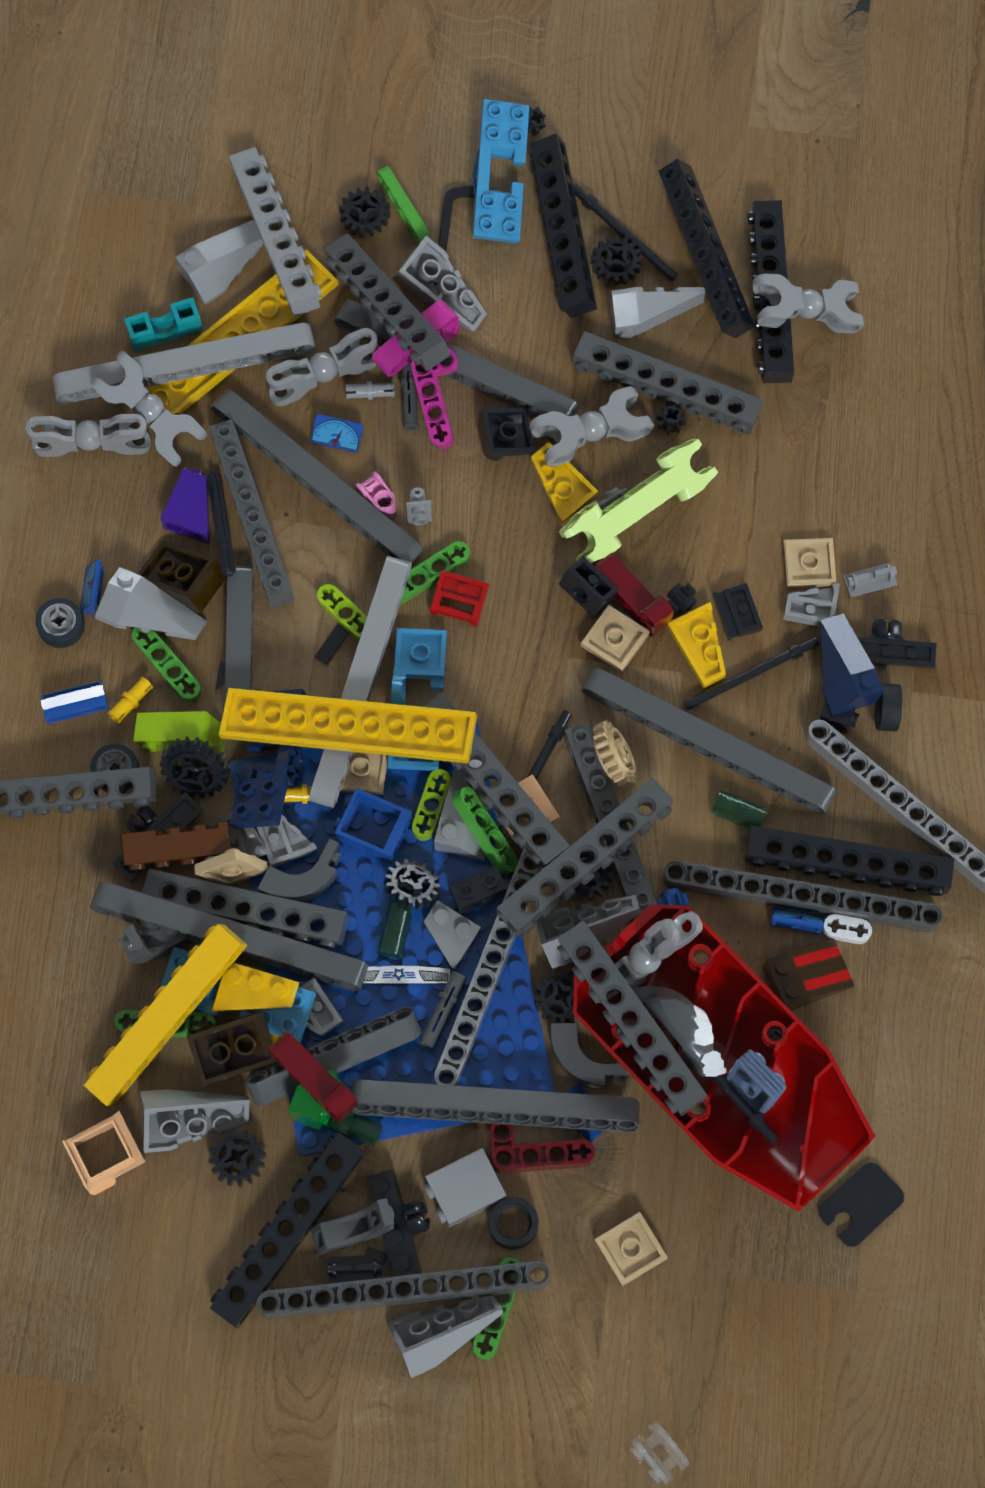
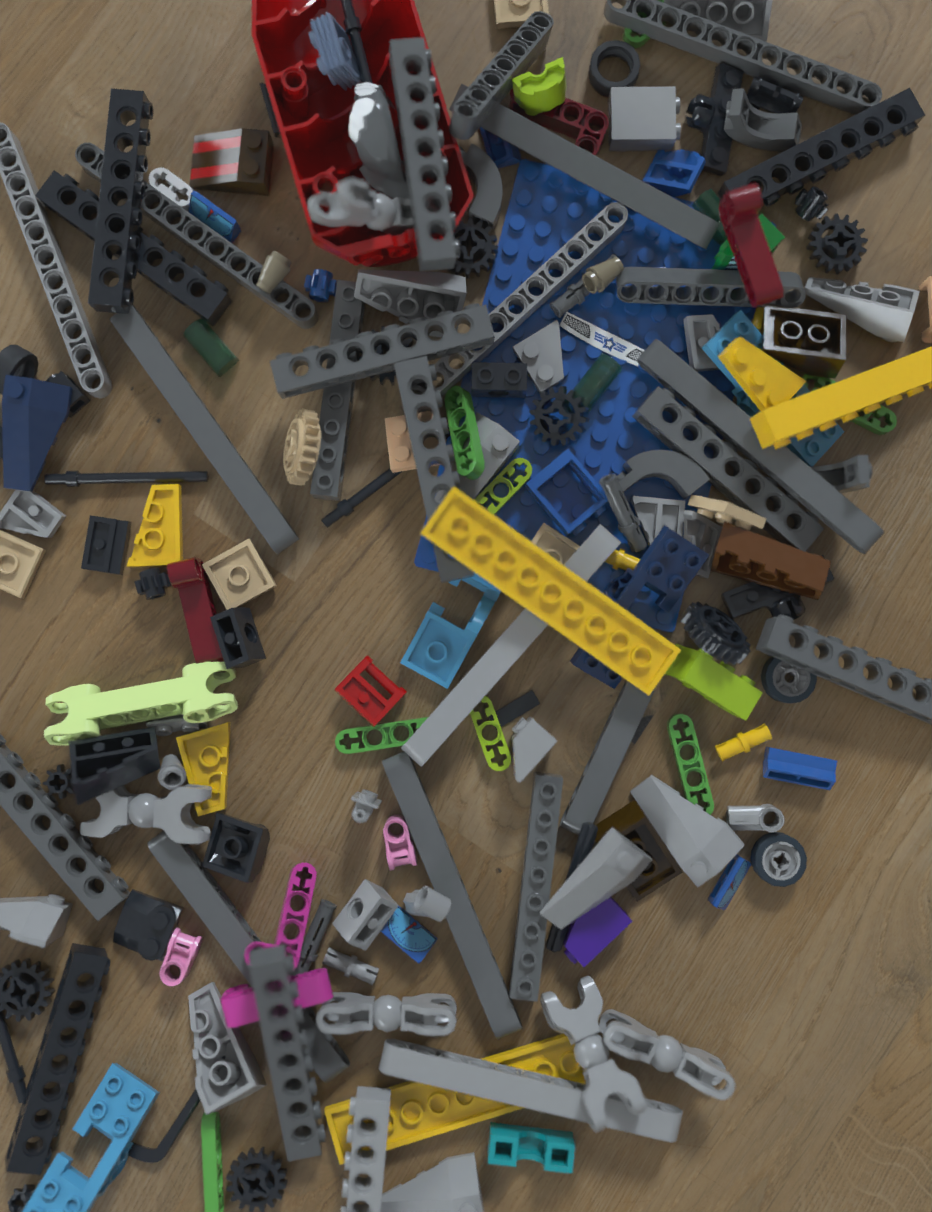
camera: 150 degrees left, 15 degrees up
none -> black wedge [69,727,161,806]
none -> black brick [88,88,154,314]
none -> black slope [113,889,184,962]
none -> light grey cone [158,754,186,790]
none -> bright pink piece [160,928,203,986]
none -> dark tan cone [256,251,292,294]
none -> light grey brick [332,879,399,951]
none -> light grey piece [403,886,451,922]
none -> dark grey beam [449,11,554,140]
none -> lime cylinder [512,57,567,116]
none -> light grey slope [512,716,557,783]
none -> light grey wedge [540,827,653,929]
none -> dark tan cone [582,257,624,293]
none -> dark grey pin [599,474,647,552]
none -> blue slope [642,149,706,197]
none -> light grey piece [726,804,785,832]
none -> black gear [795,186,828,221]

